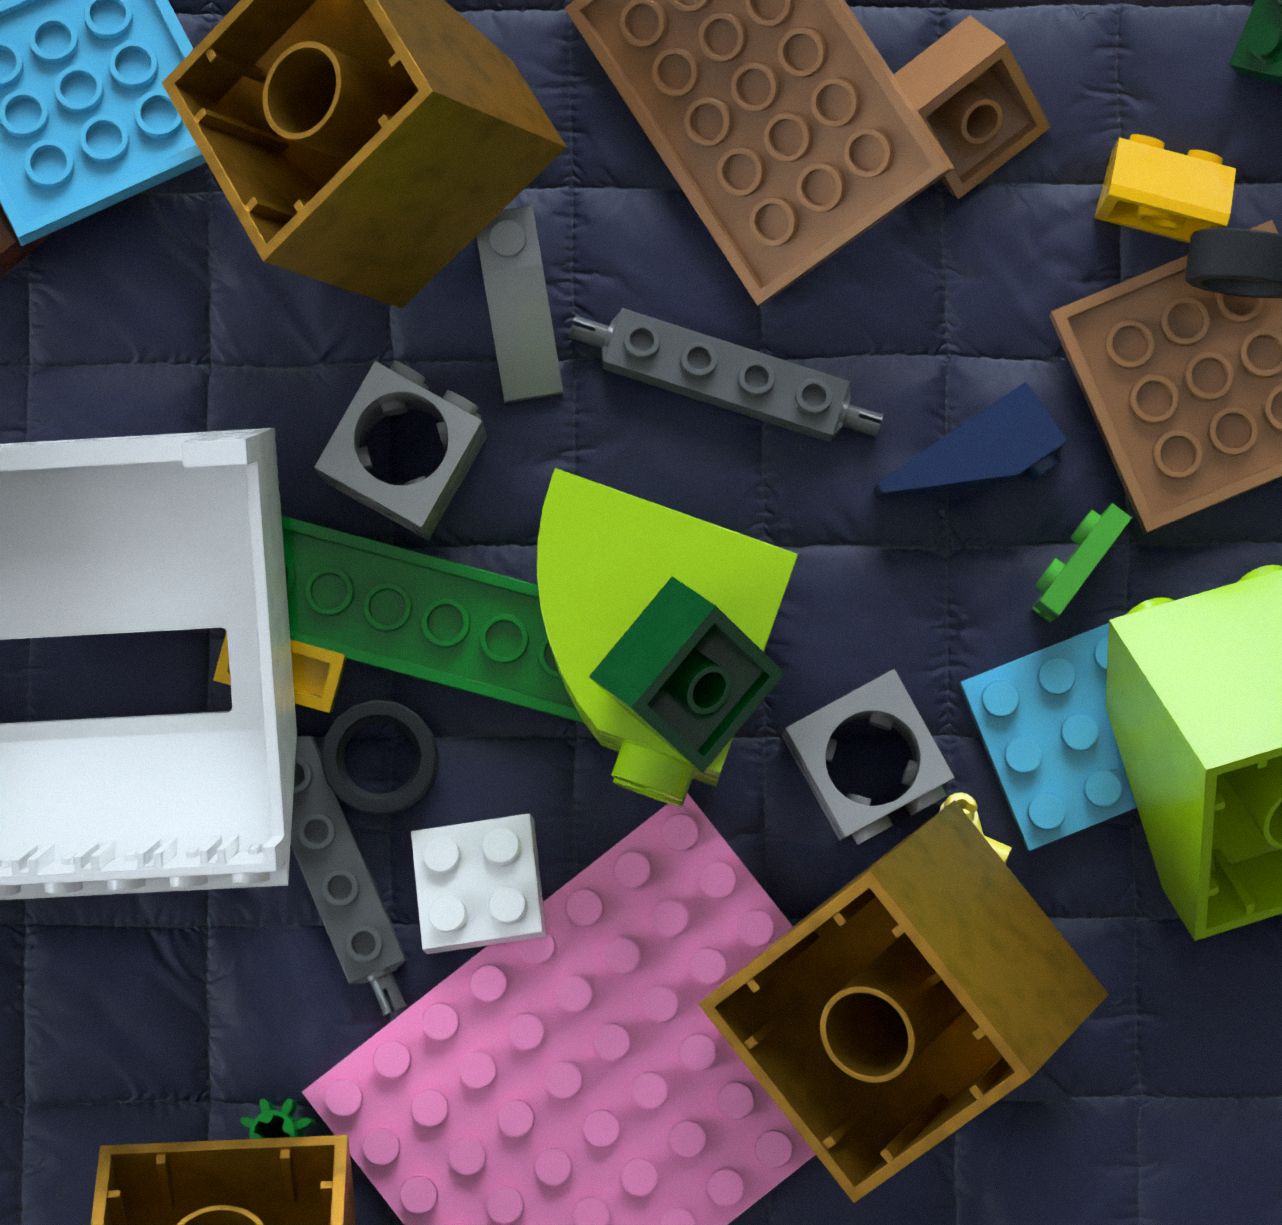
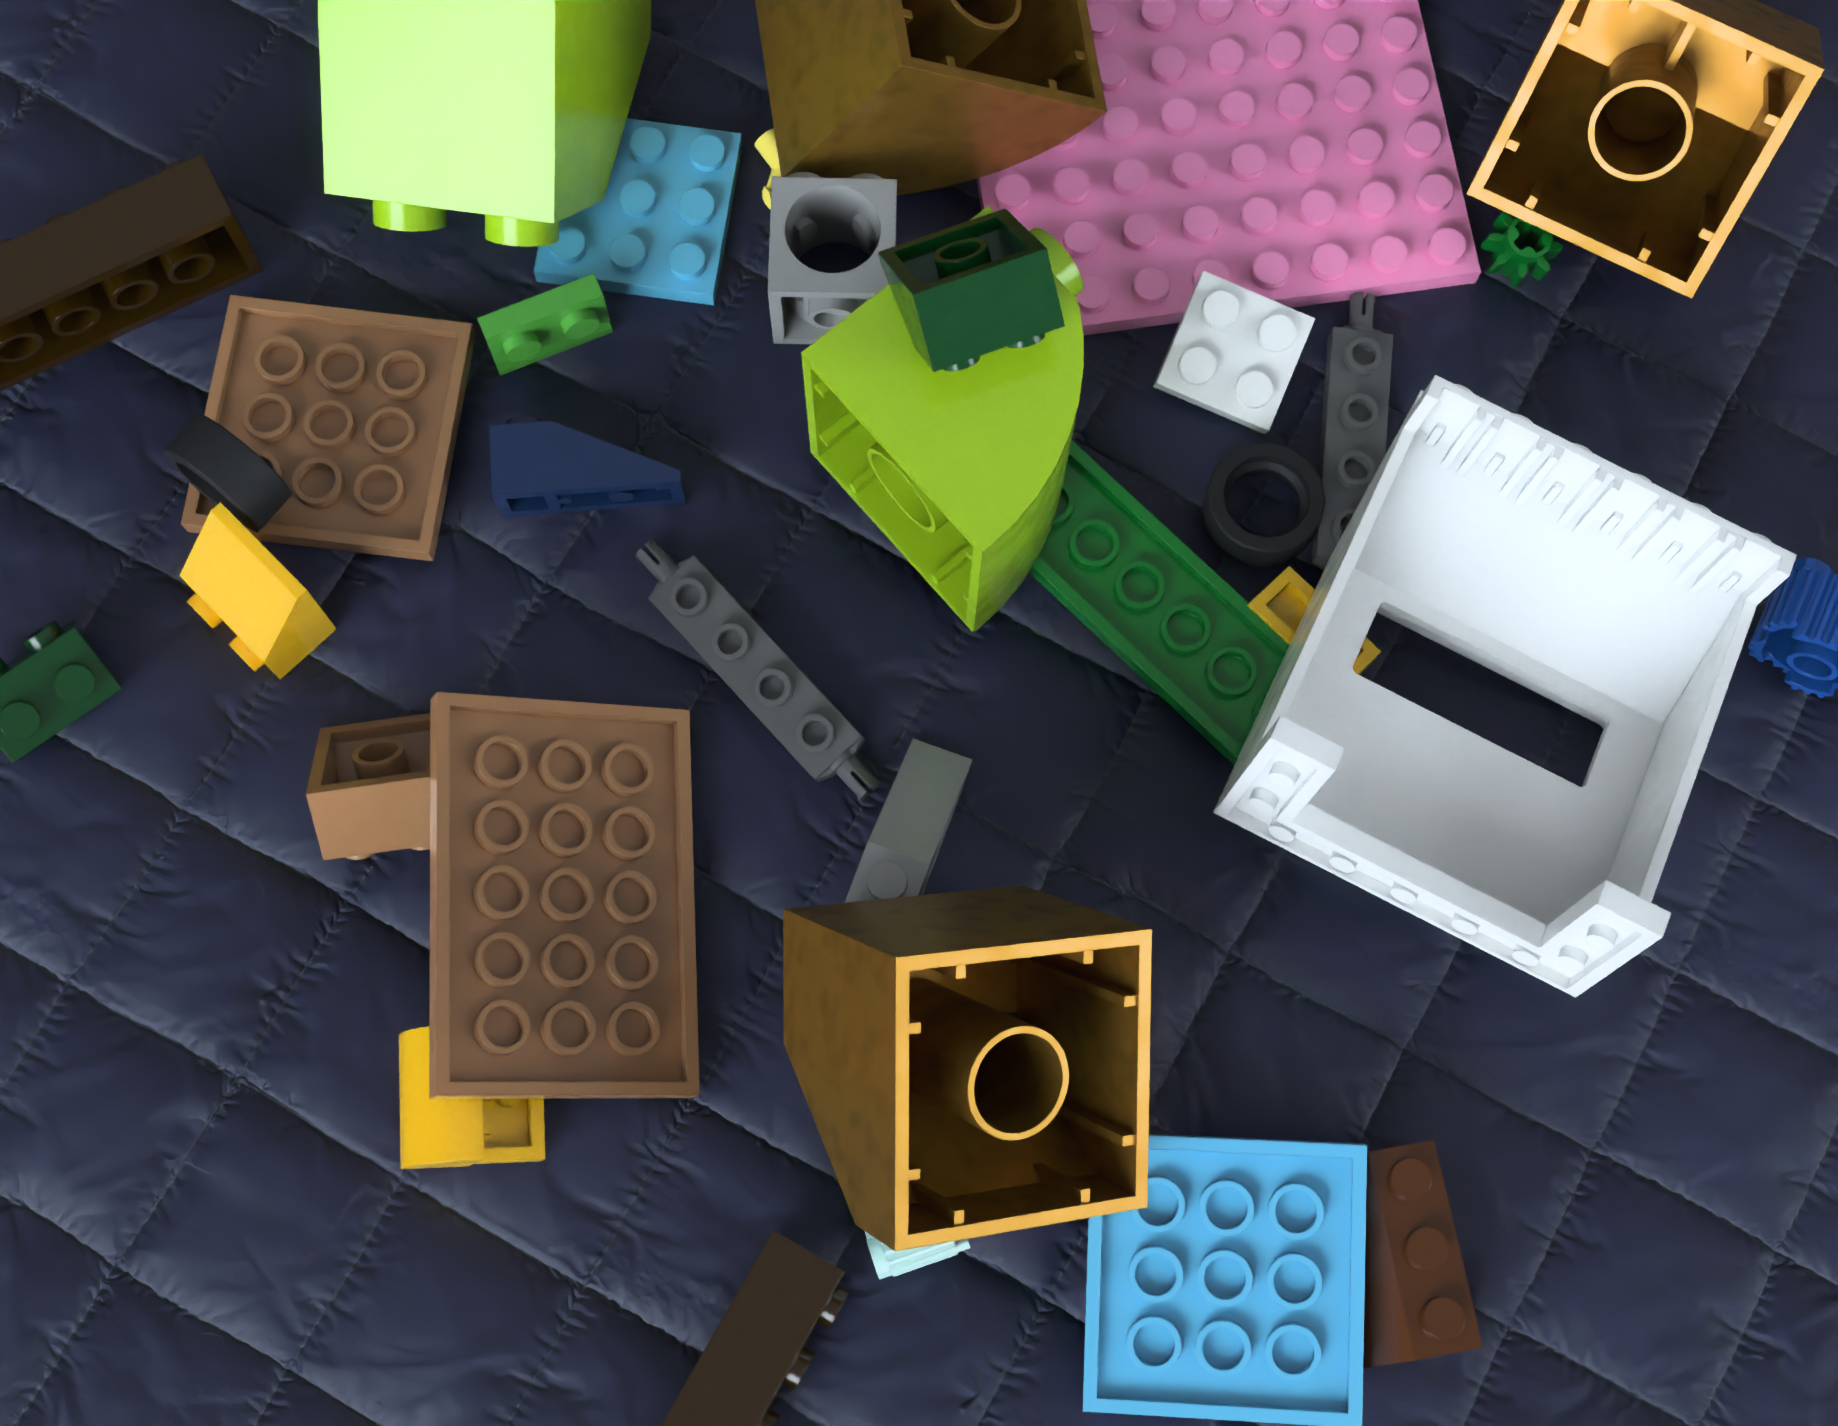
camera: 155 degrees left, 10 degrees down
light grey brick [314,360,487,541] -> none

